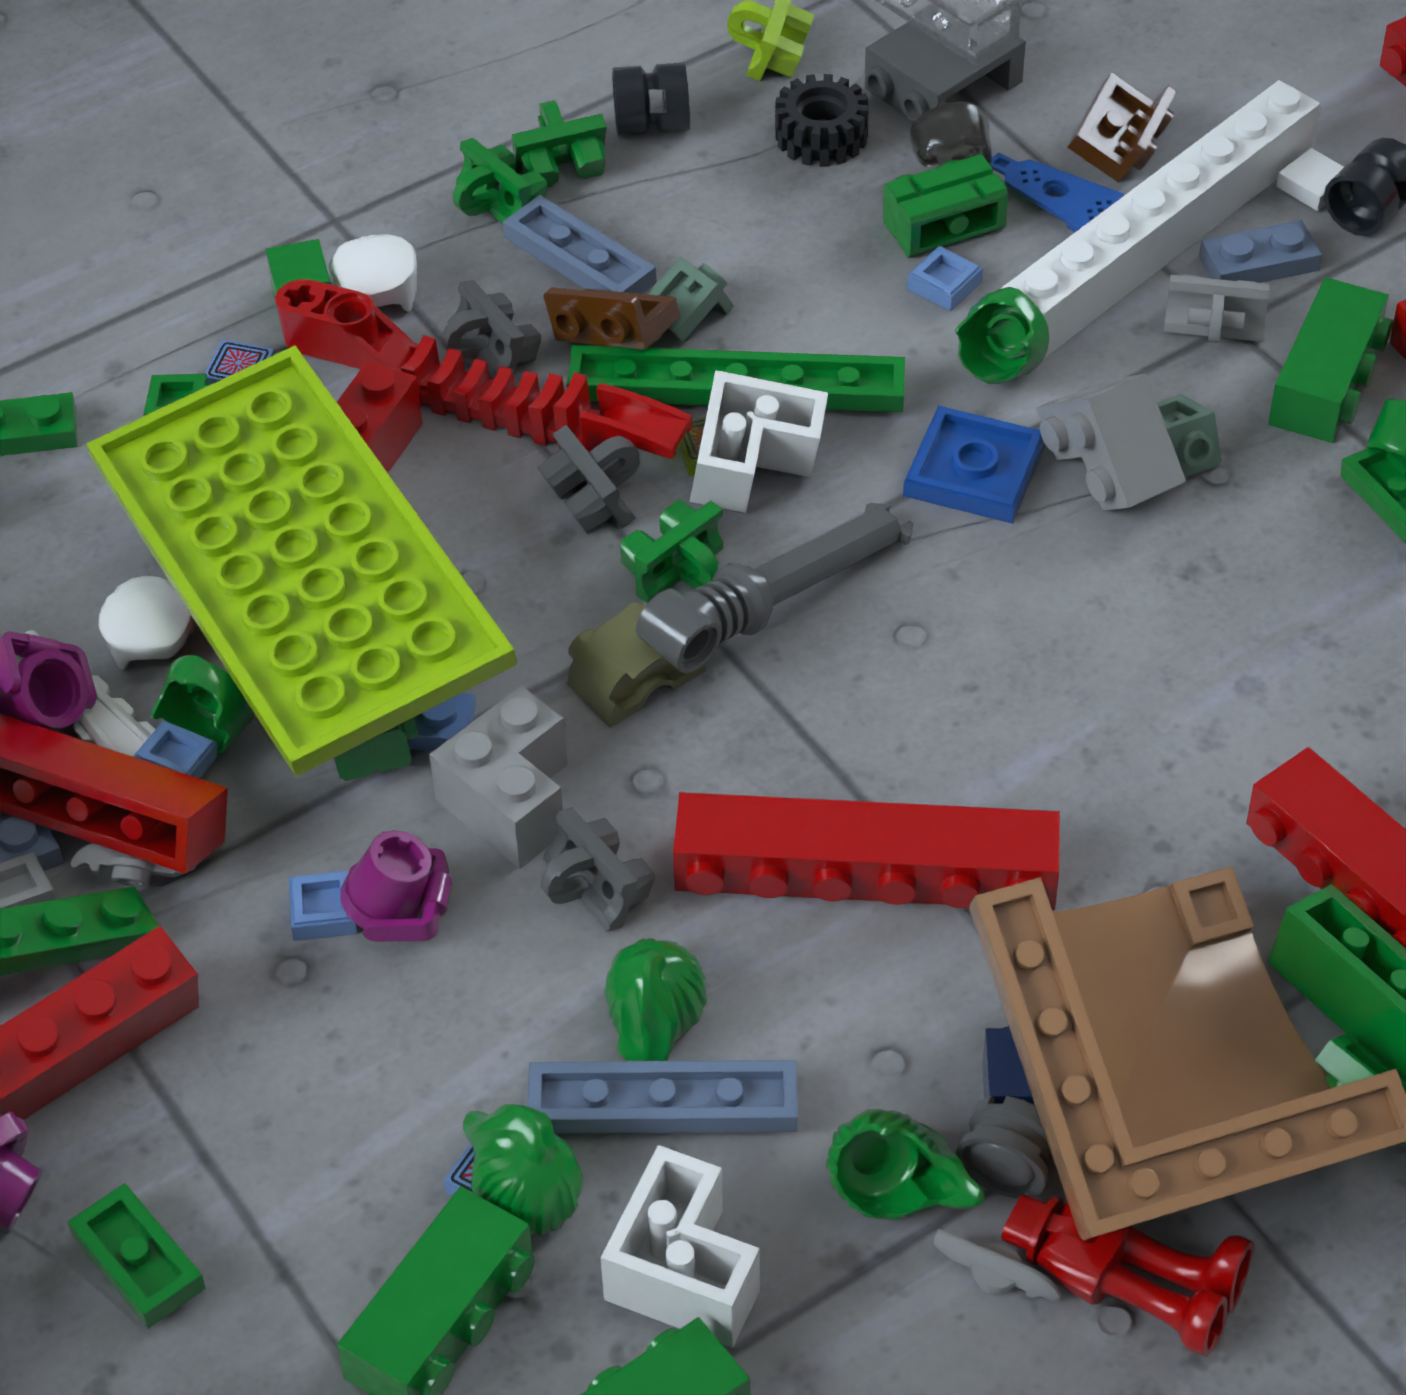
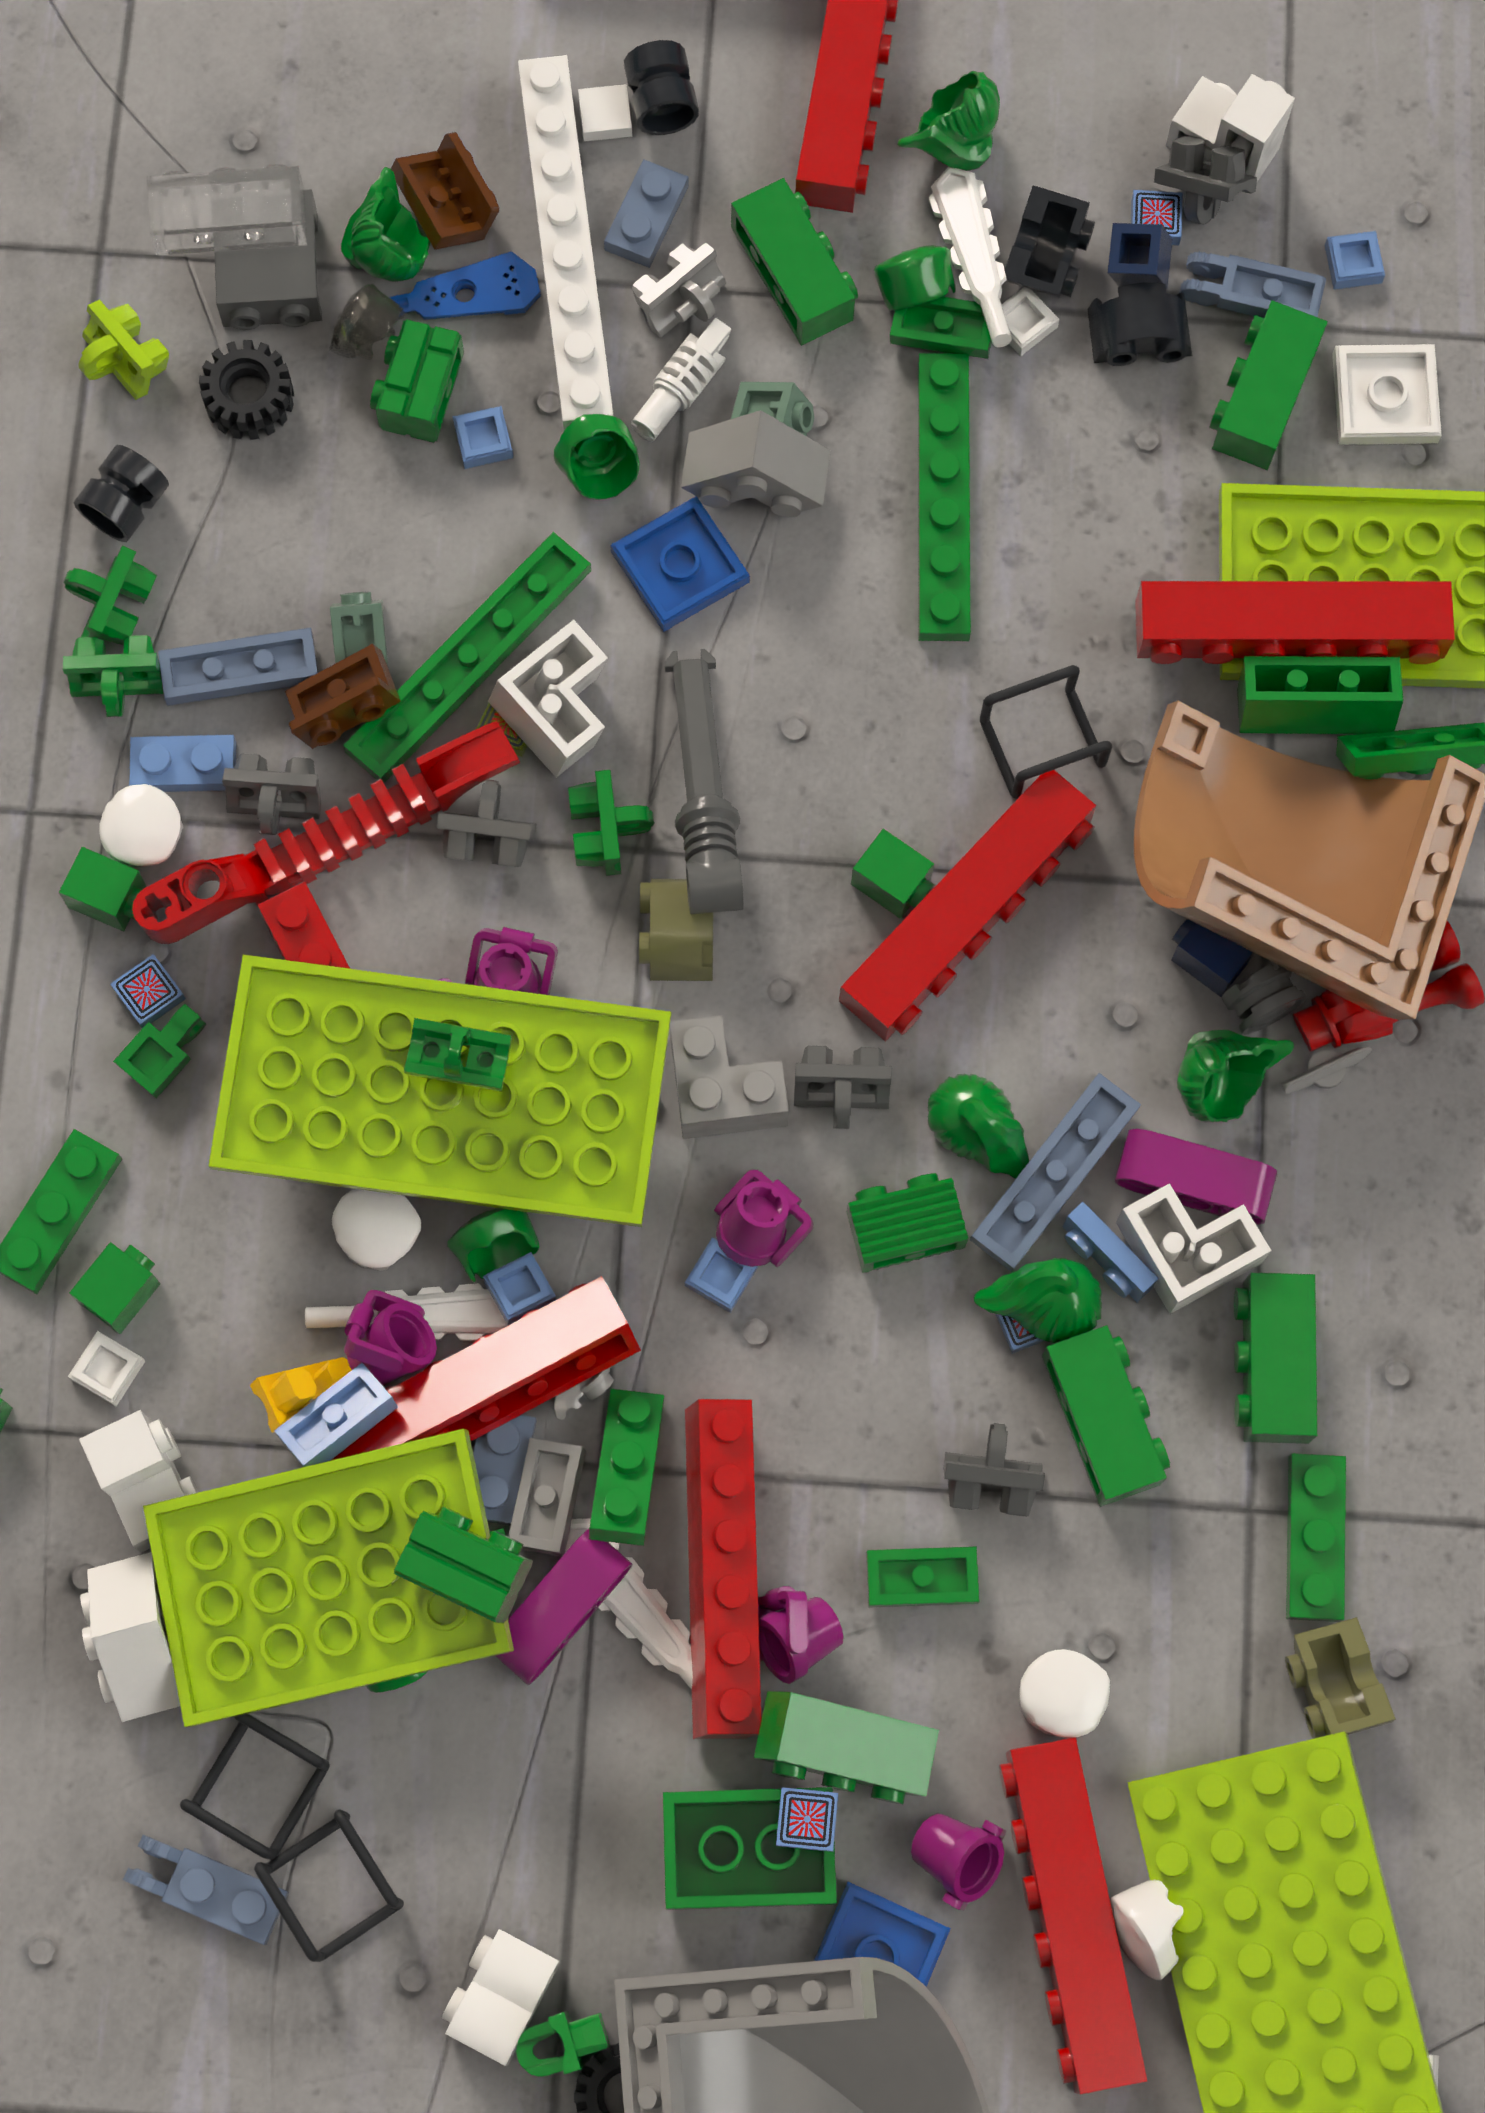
camera: 55 degrees left, 25 degrees up
none -> medium blue plate [129,735,236,792]
none -> green hair [341,167,430,282]
none -> green hips [404,1018,513,1091]
none -> magenta piece [465,927,558,995]
none -> white hinge [631,318,731,442]
none -> green brick [846,1173,968,1273]
none -> green brick [851,828,935,919]
none -> green plate [918,353,971,641]
none -> dark grey hips [943,1423,1045,1517]
none -> black piece [980,665,1112,799]
none -> medium blue plate [1062,1201,1159,1303]
none -> magenta beam [1115,1129,1277,1225]

